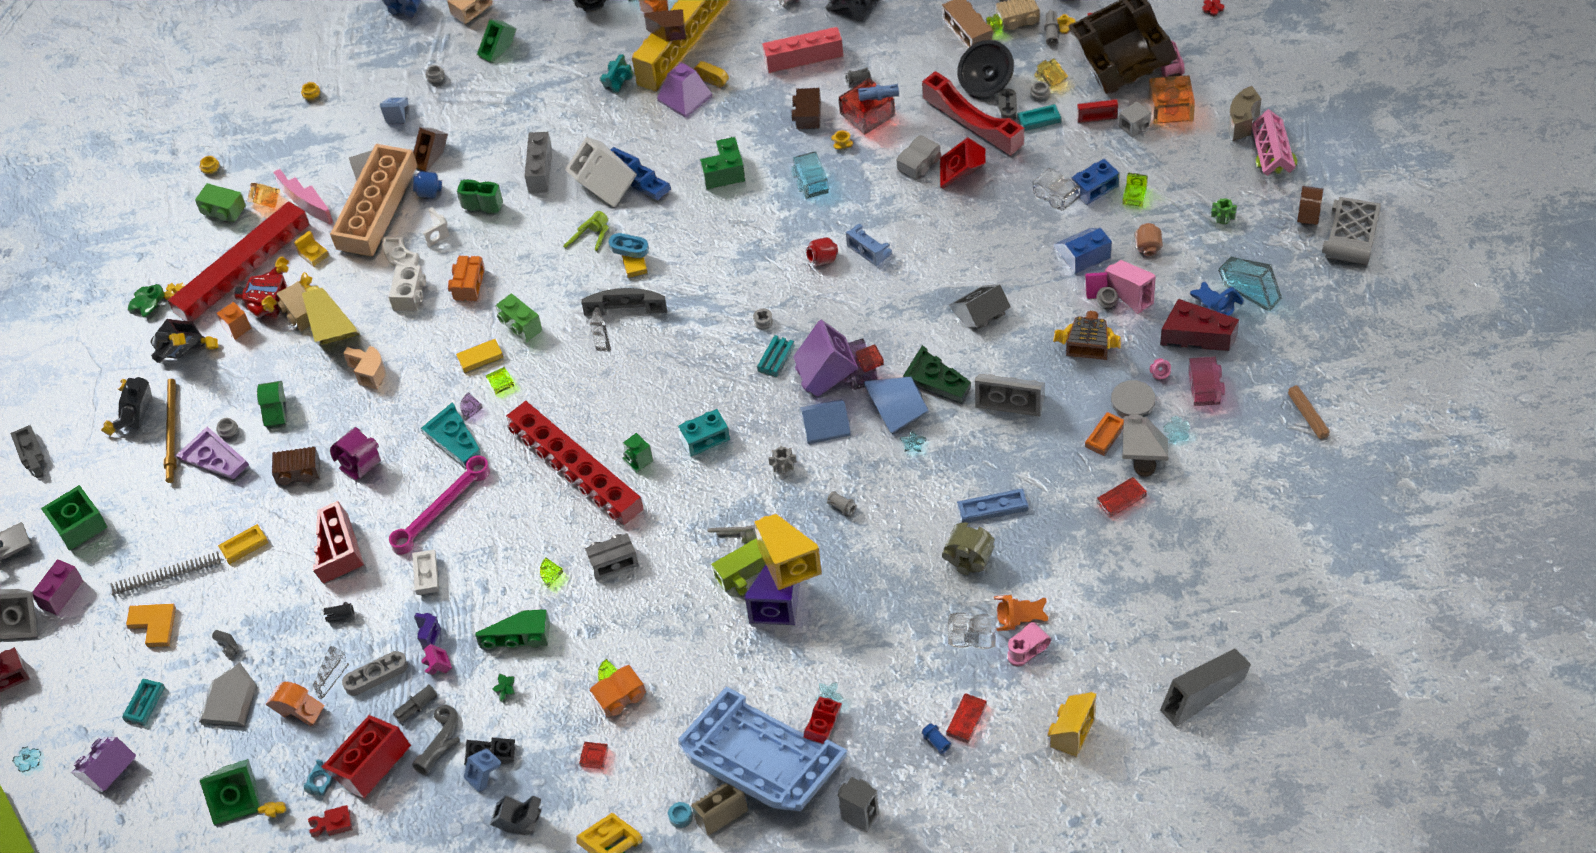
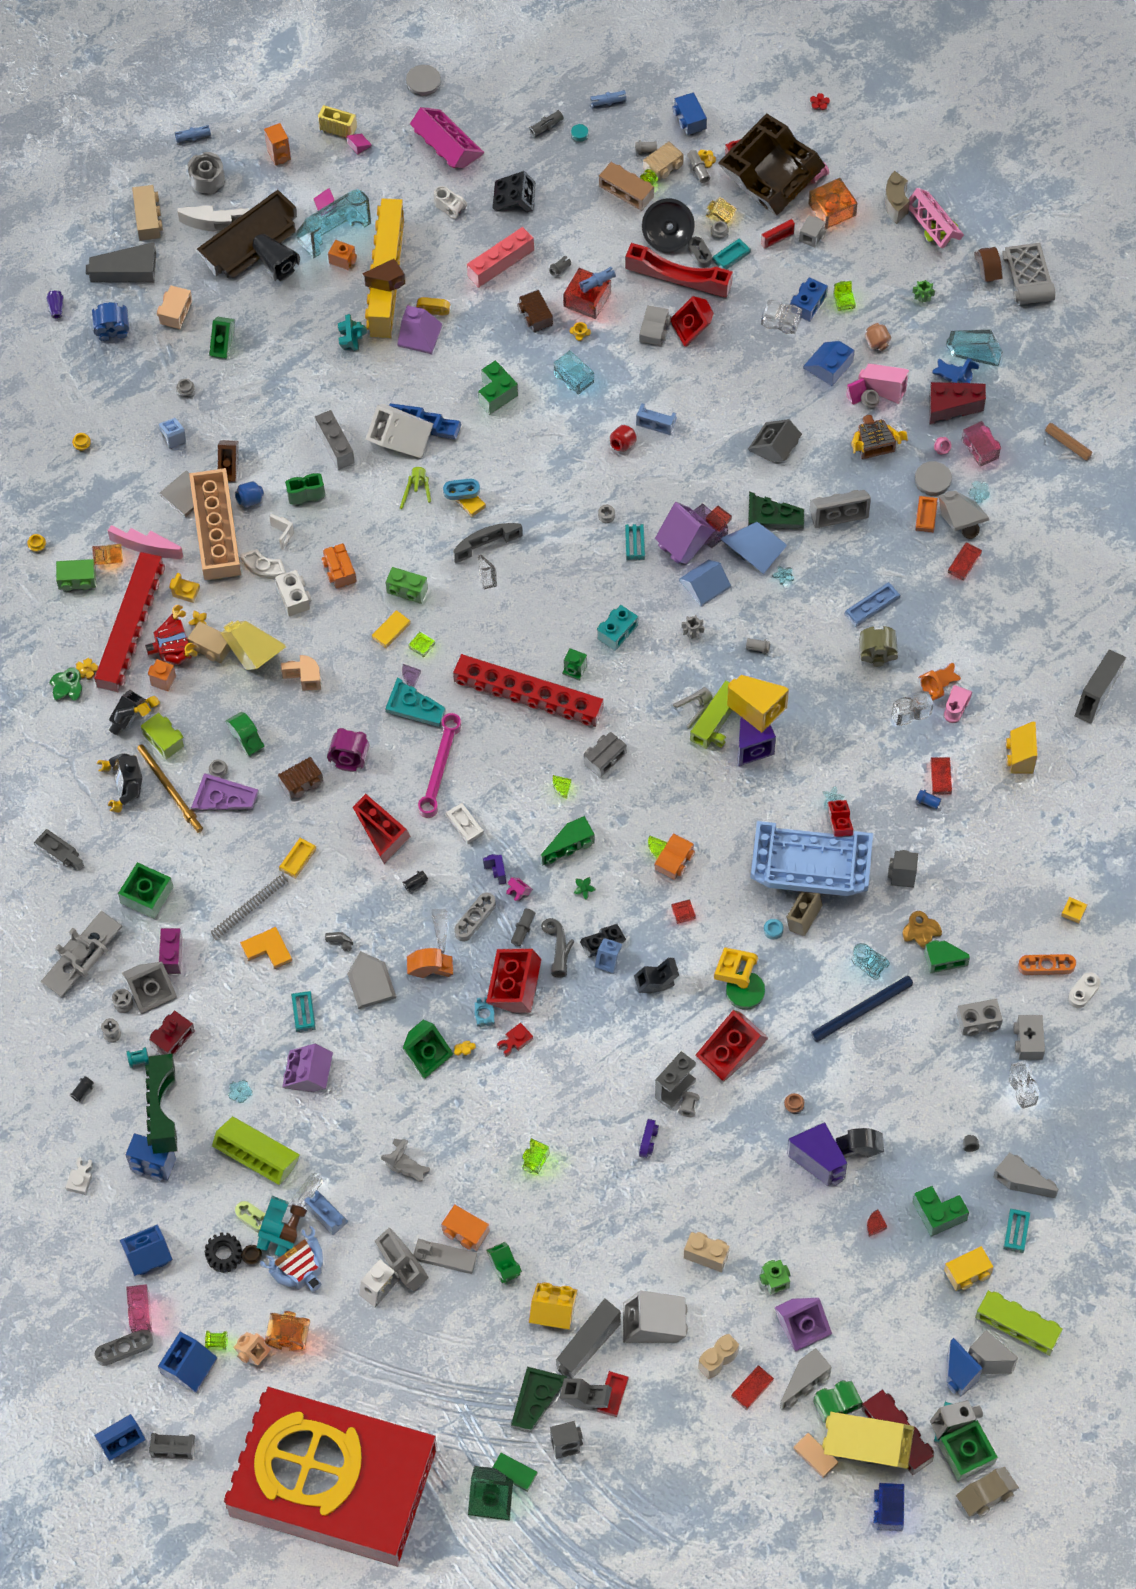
camera: 30 degrees left, 10 degrees up
none -> lime brick [141,712,184,760]

